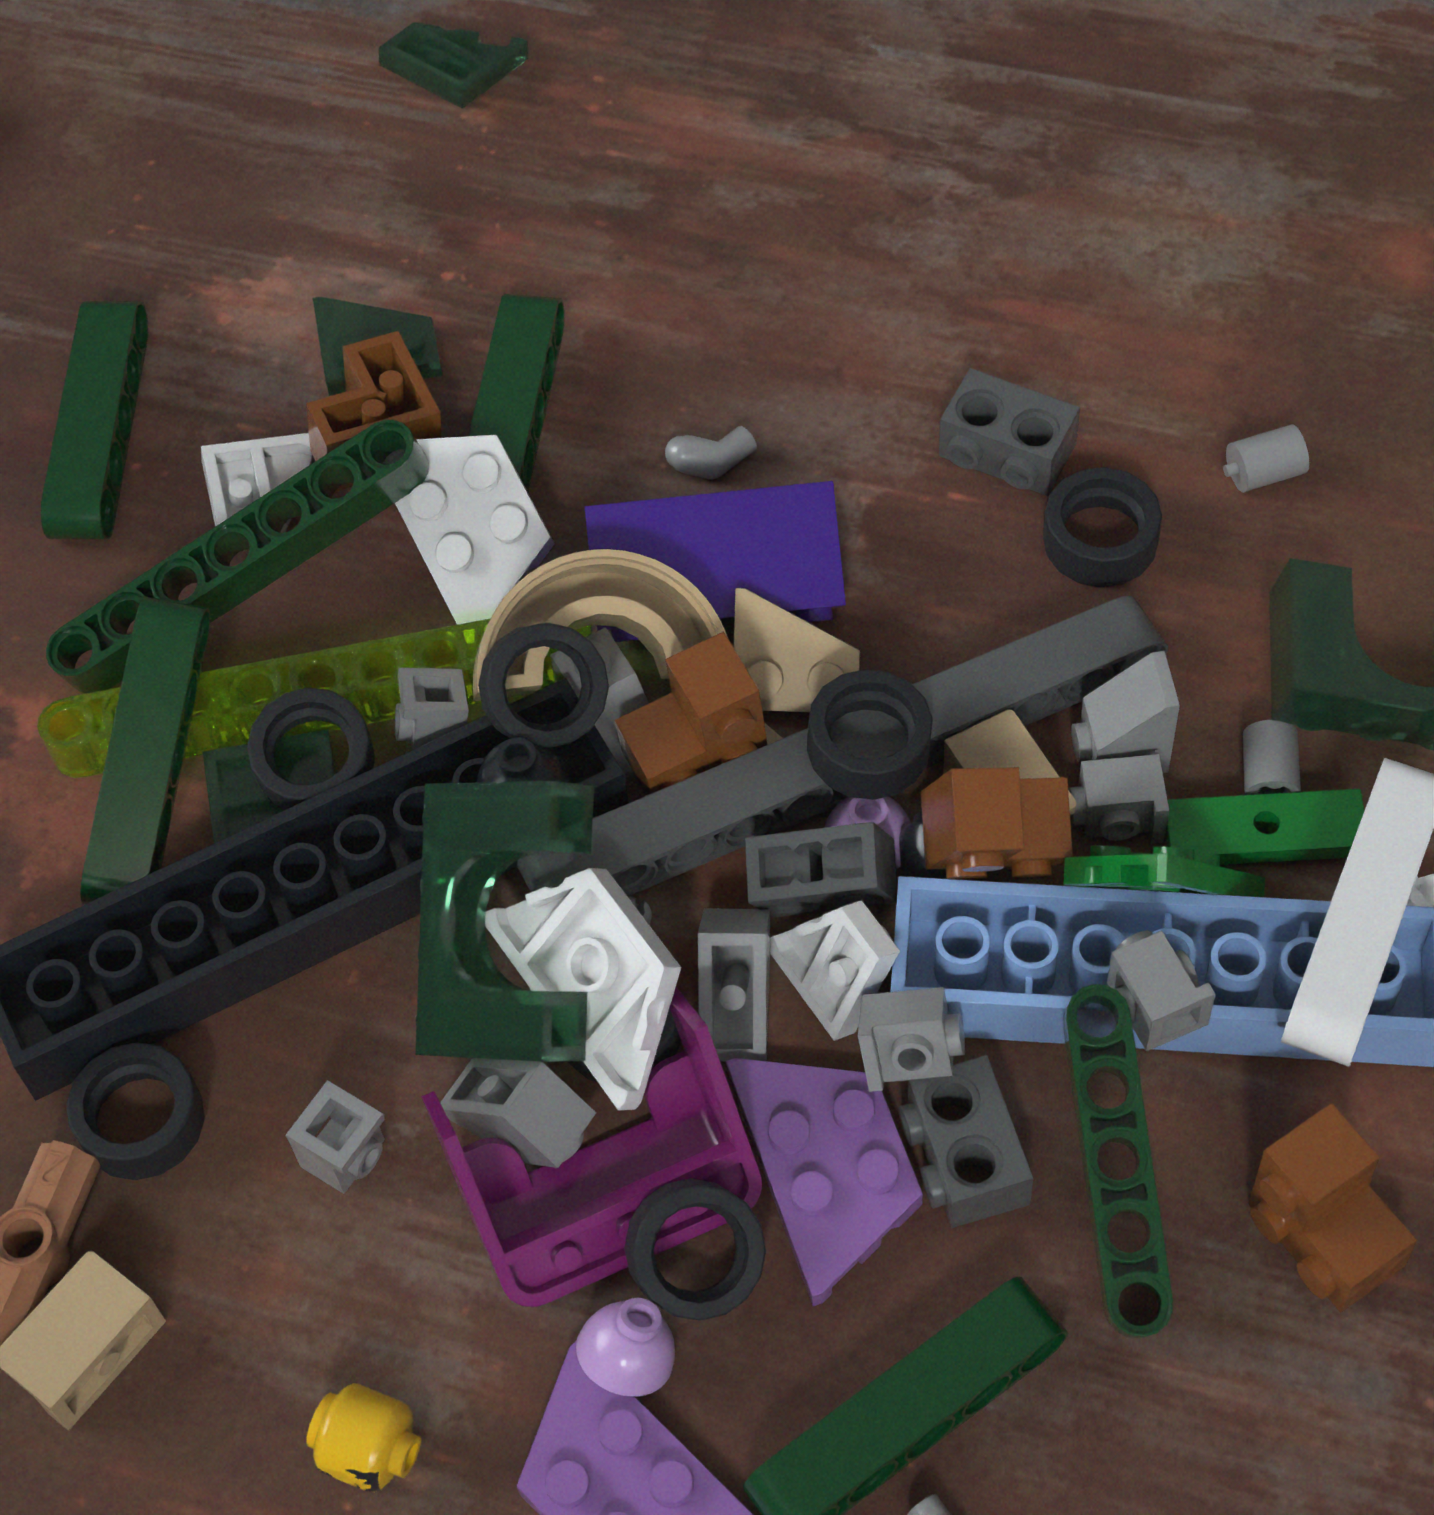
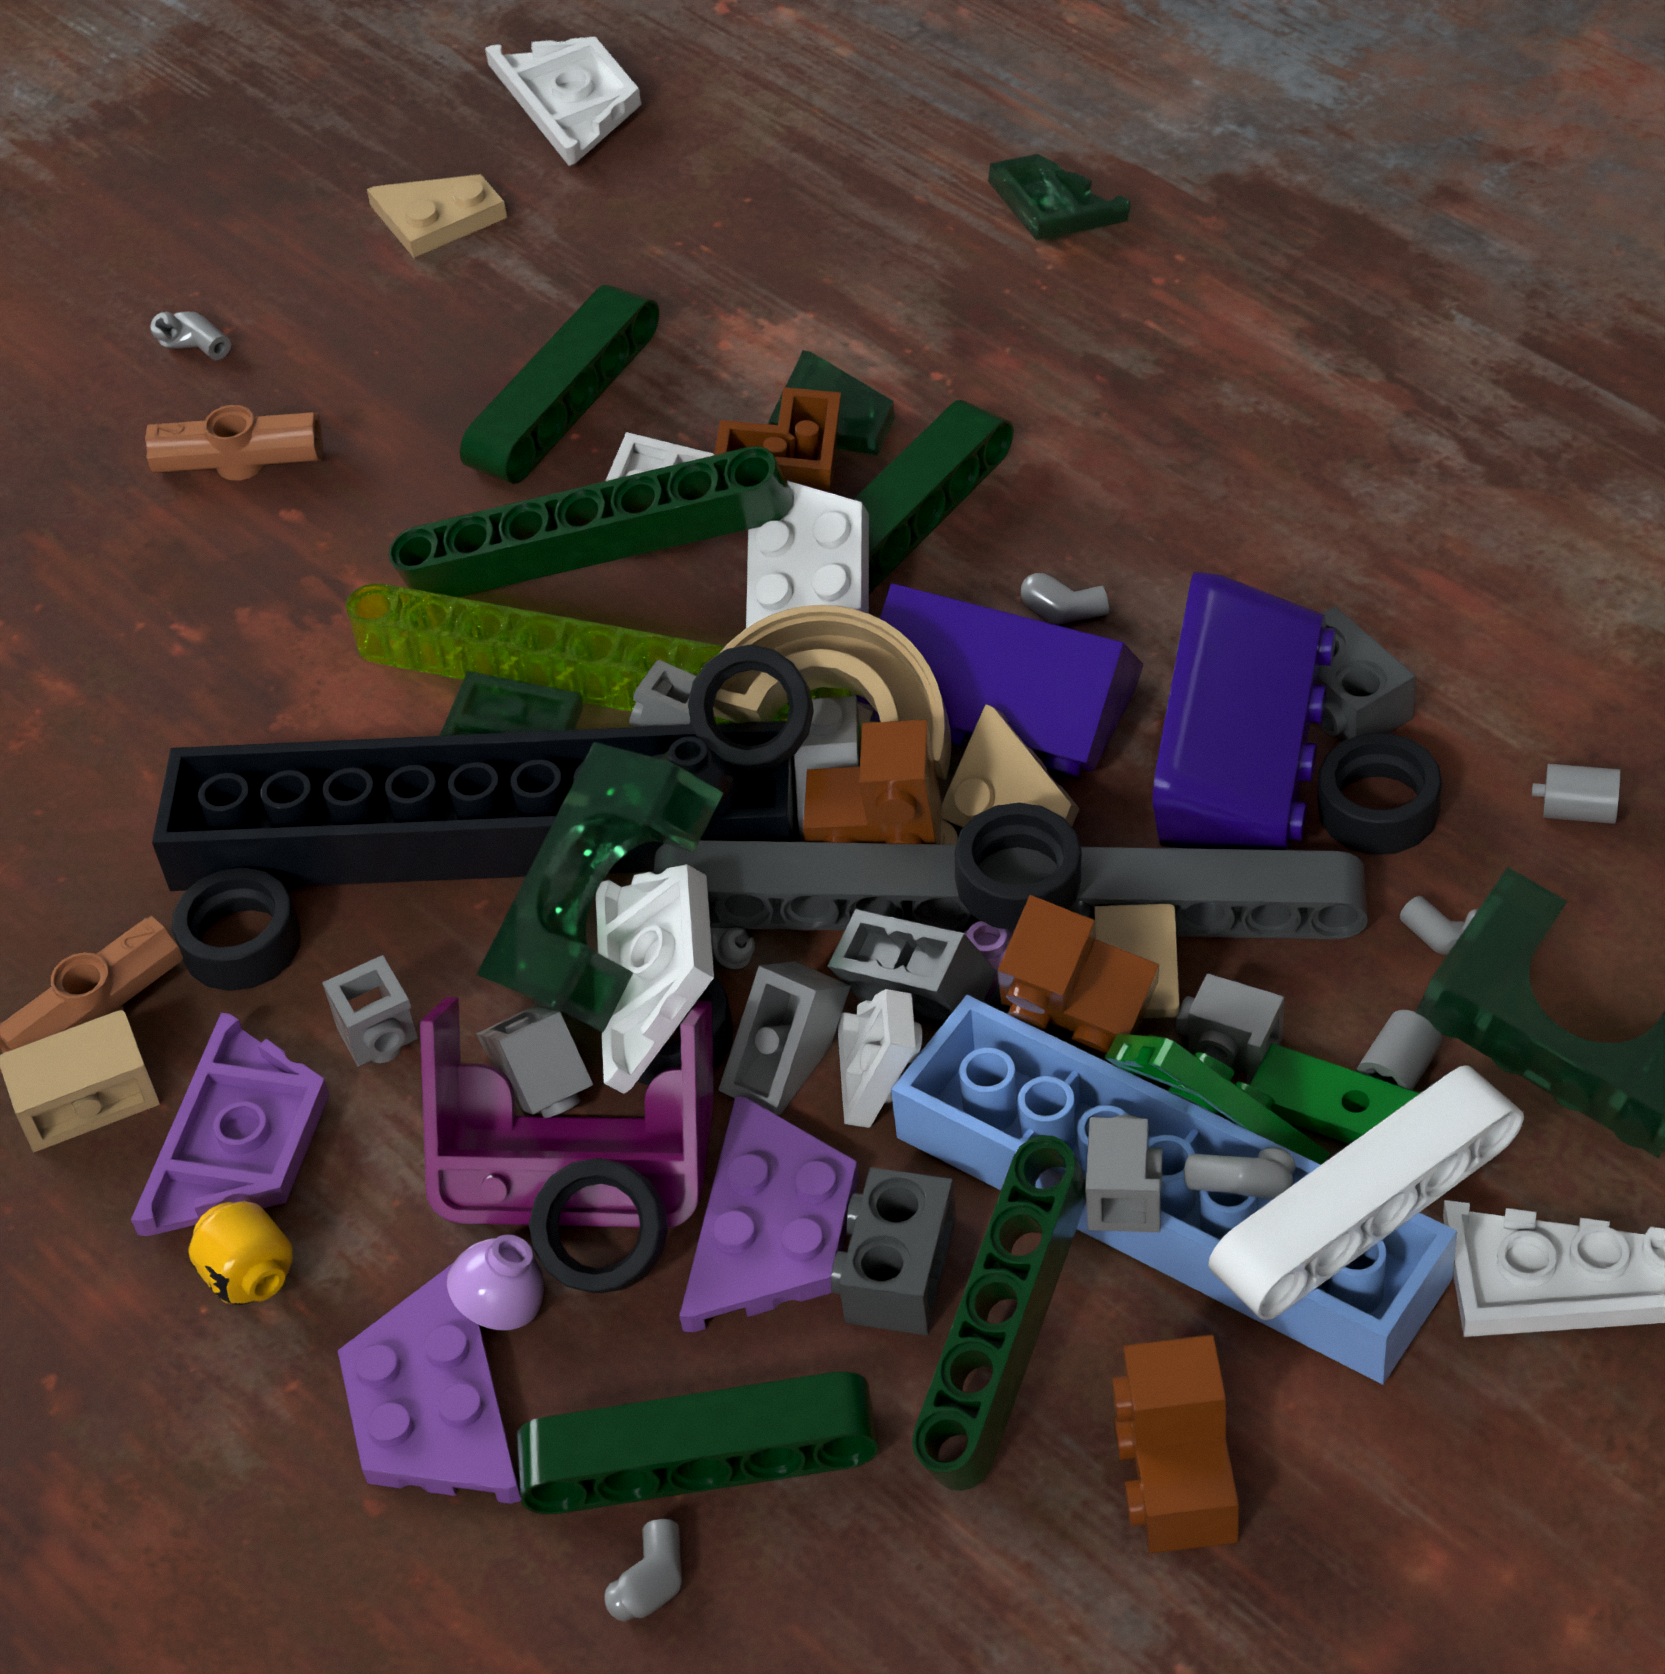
camera: 30 degrees right, 10 degrees down
dark green beam [80,597,210,904] -> none
black tyre [247,688,375,810] -> none
light grey brick [858,987,965,1092] -> none
light grey slope [1071,651,1180,773] -> none
none -> medium lavender wing [131,1013,330,1236]
none -> dark purple windscreen [1153,572,1336,850]
none -> light grey arm [1184,1147,1296,1199]
none -> light grey arm [1400,896,1502,956]

